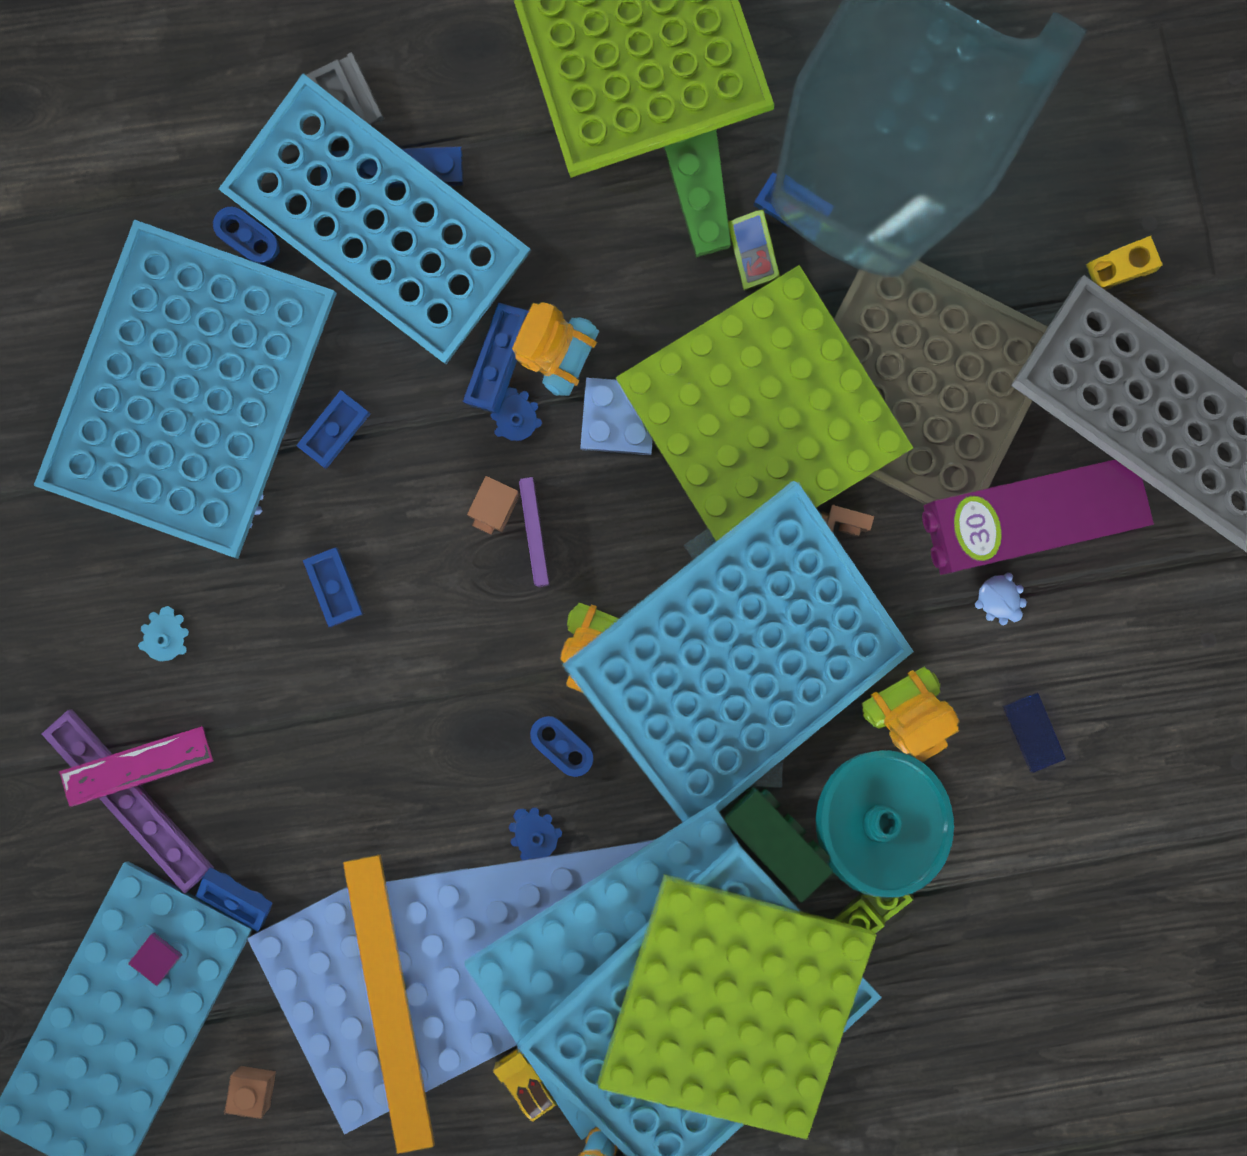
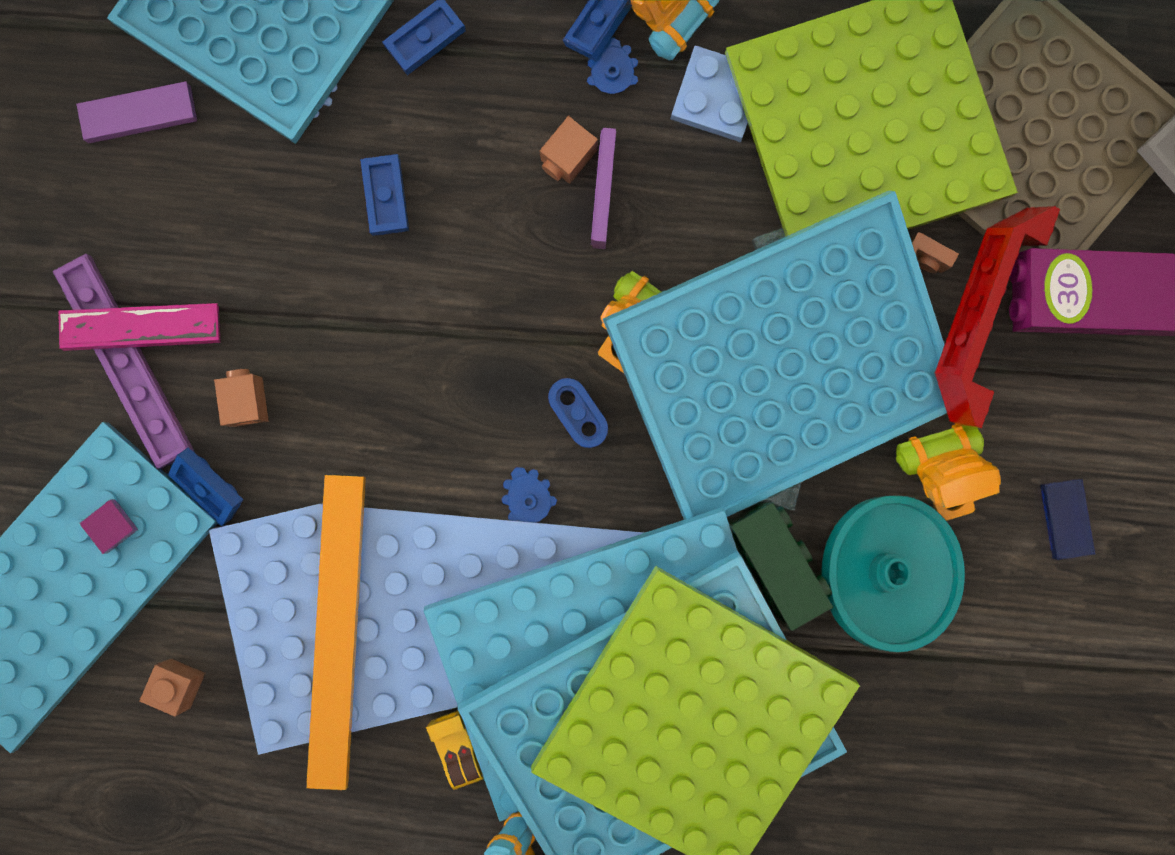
camera: 20 degrees right, 0 degrees up
medium azure piece [138,606,189,662] -> none
lime slope [834,893,914,934] -> none
light blue piece [975,572,1027,625] -> none
none -> medium lavender tile [77,81,197,143]
none -> nougat brick [214,369,269,427]
none -> red slope [935,206,1060,428]

